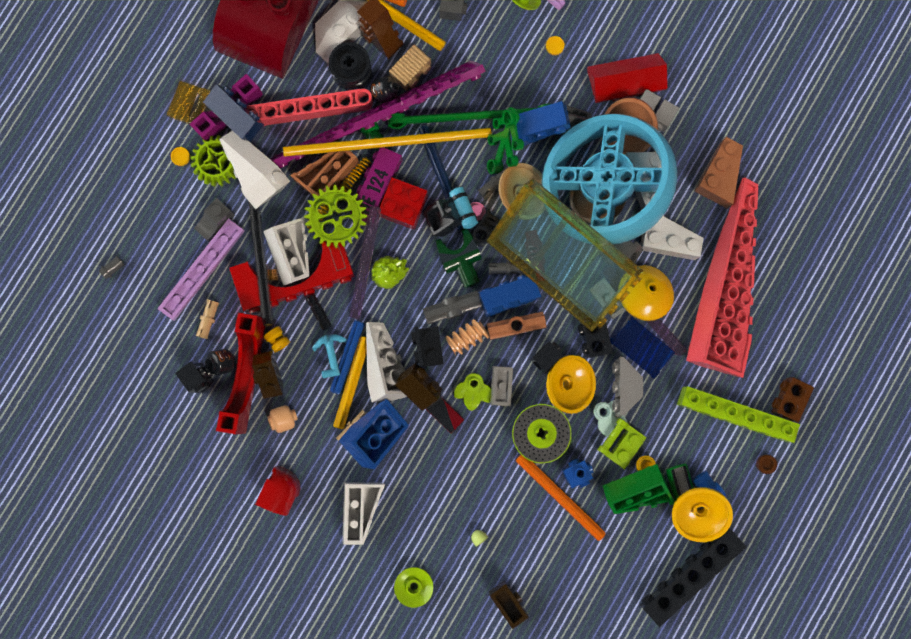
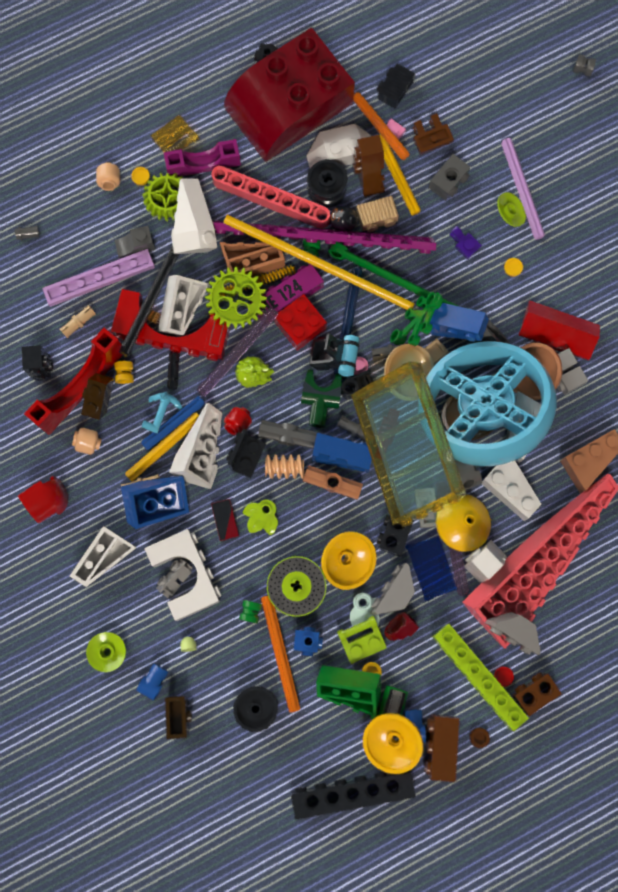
camera: 30 degrees right, 5 degrees down
dark blue brick [203,84,264,142] -> none
black head [205,348,236,376] -> none
dark brown brick [395,363,442,411] -> none
light grey plate [490,366,513,406] -> none
black brick [530,341,563,373] -> none
none -> light nougat head [96,162,120,191]
none -> blue piece [136,663,169,701]
none -> white arch [144,529,221,621]
none -> light grey hinge [156,558,193,598]
none -> red head [224,407,252,436]
none -> black wheel [233,686,278,732]
none -> green wheel [239,600,262,624]
none -> dark red rock [384,611,420,641]
none -> tan tile [424,338,449,365]
none -> reddish brown brick [424,714,460,782]
none -> dark purple plate [449,226,482,260]
none -> white wedge [464,540,507,583]
none -> light grey slope [485,612,541,655]
none -> red piece [494,667,514,687]

